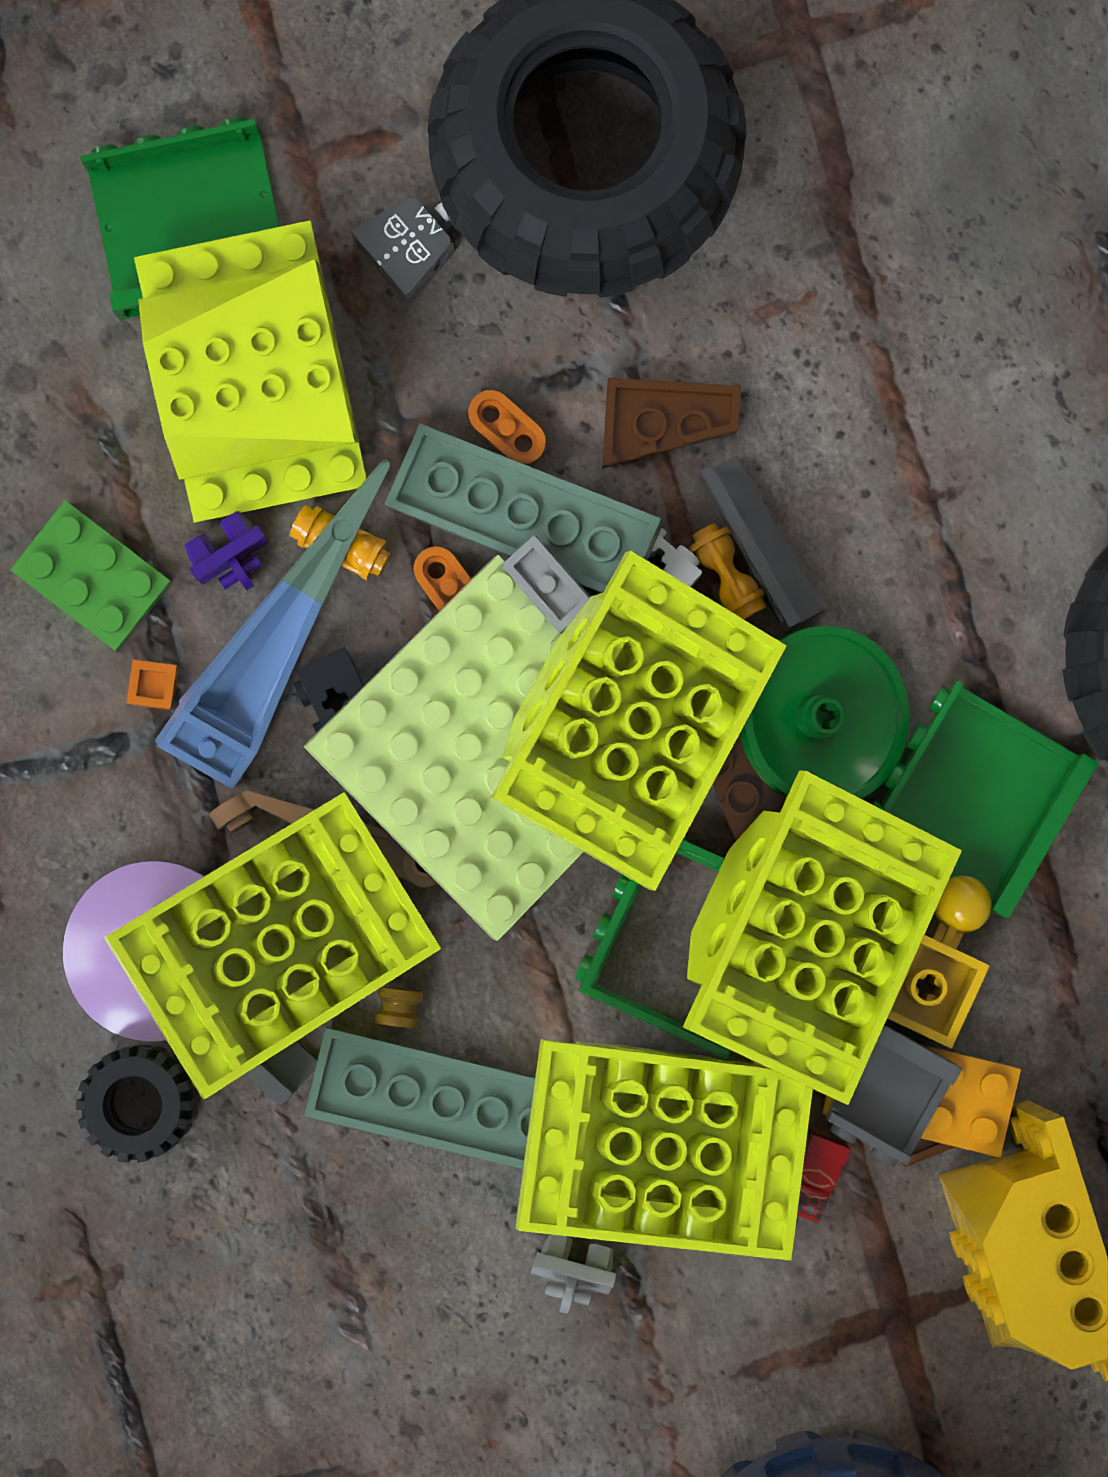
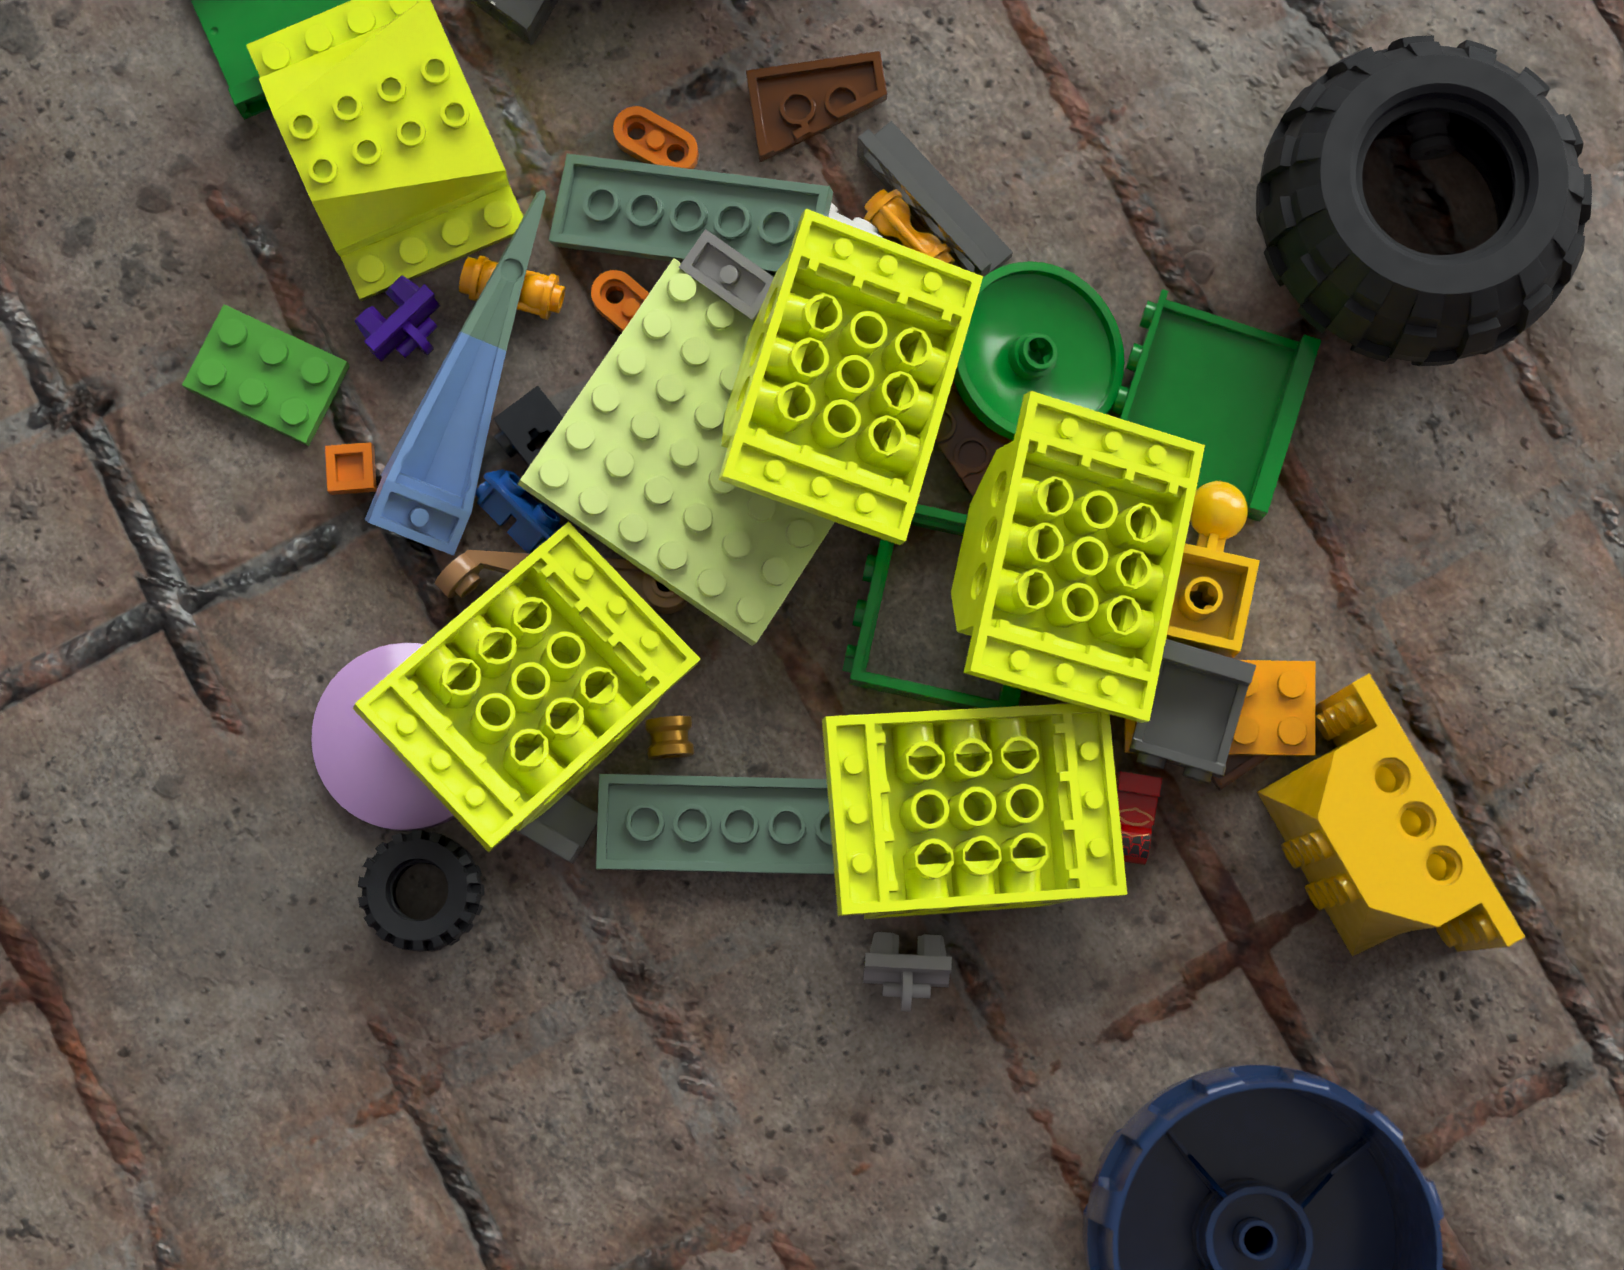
camera: 15 degrees left, 5 degrees down
none -> blue hinge [475,469,562,554]

